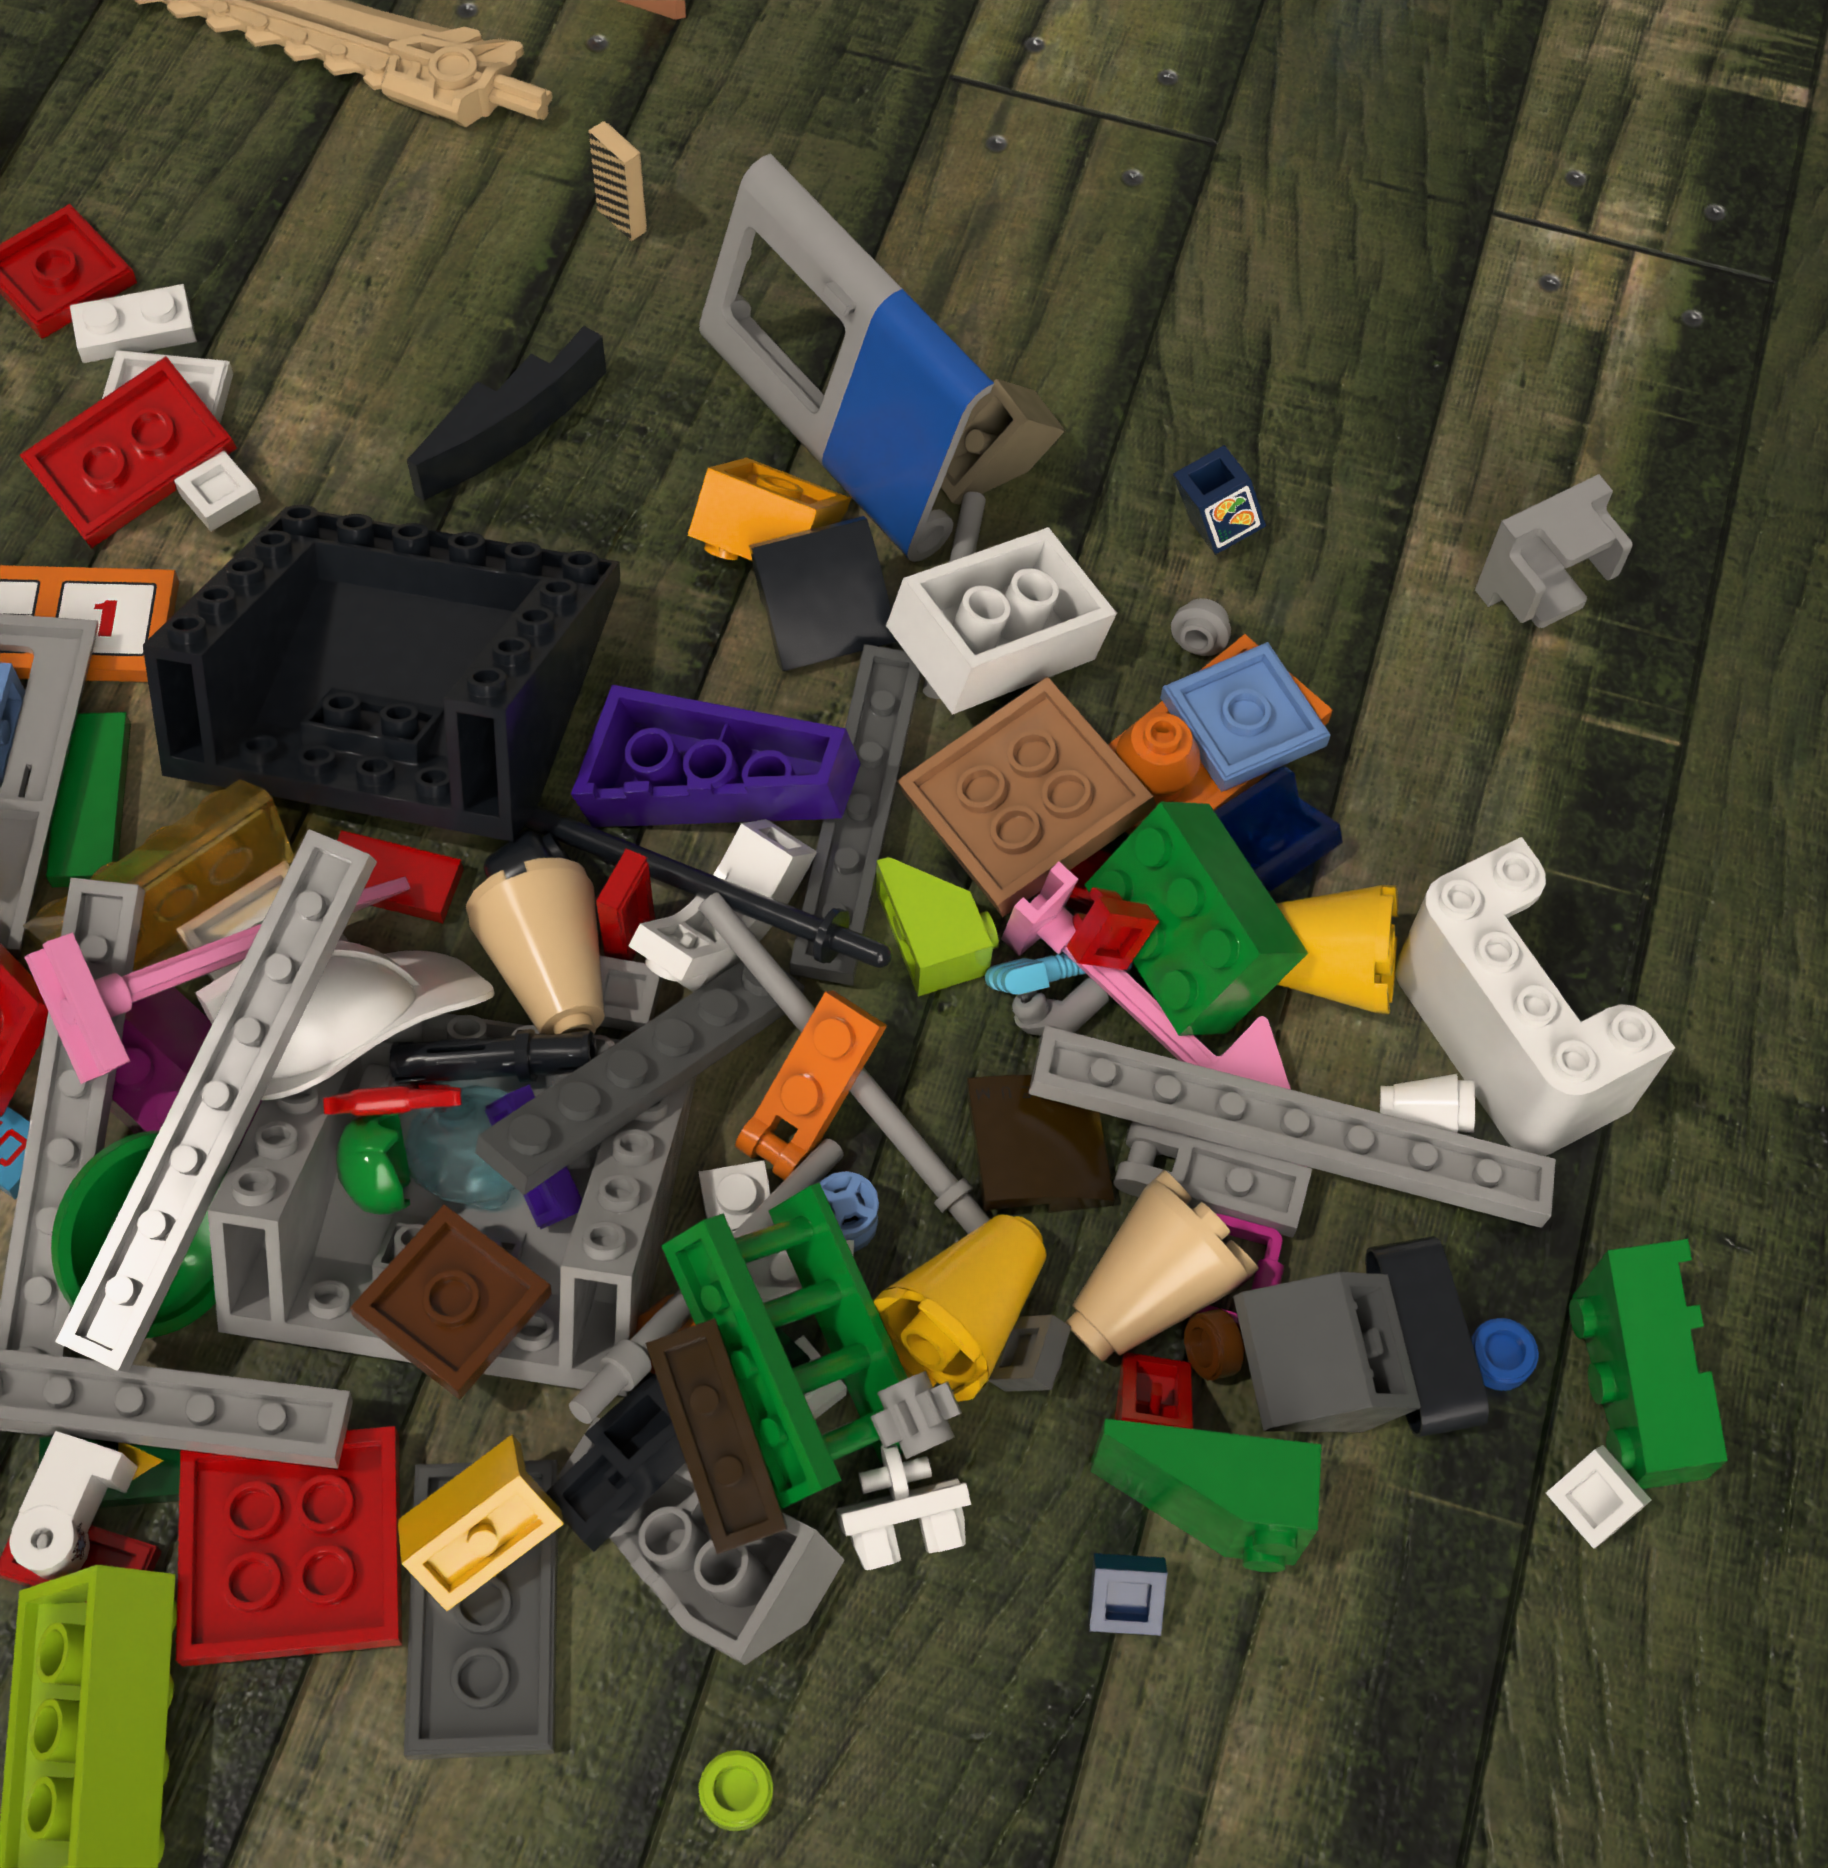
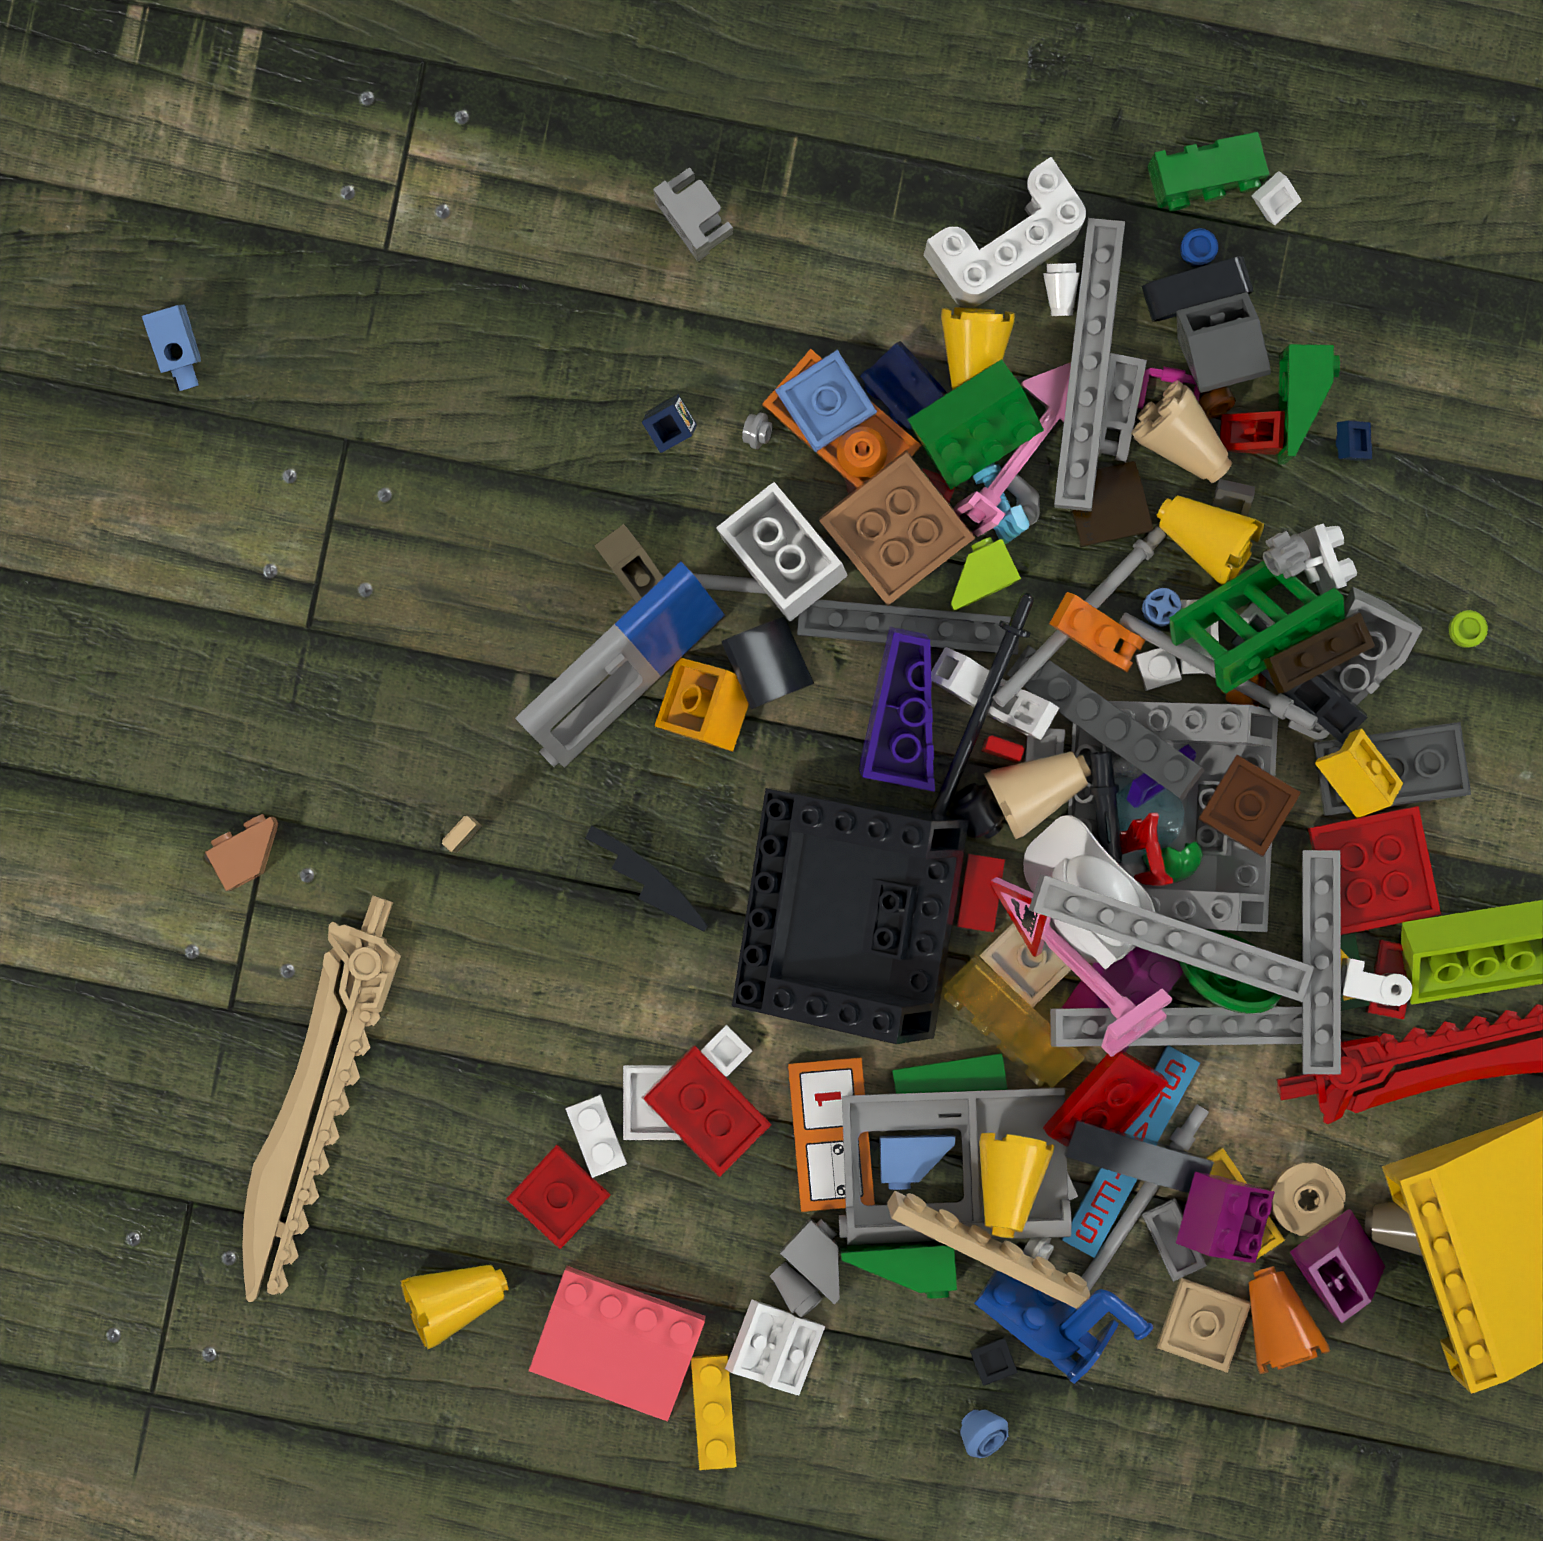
camera: 95 degrees left, 25 degrees up
red tile [1066,887,1159,970] -> none

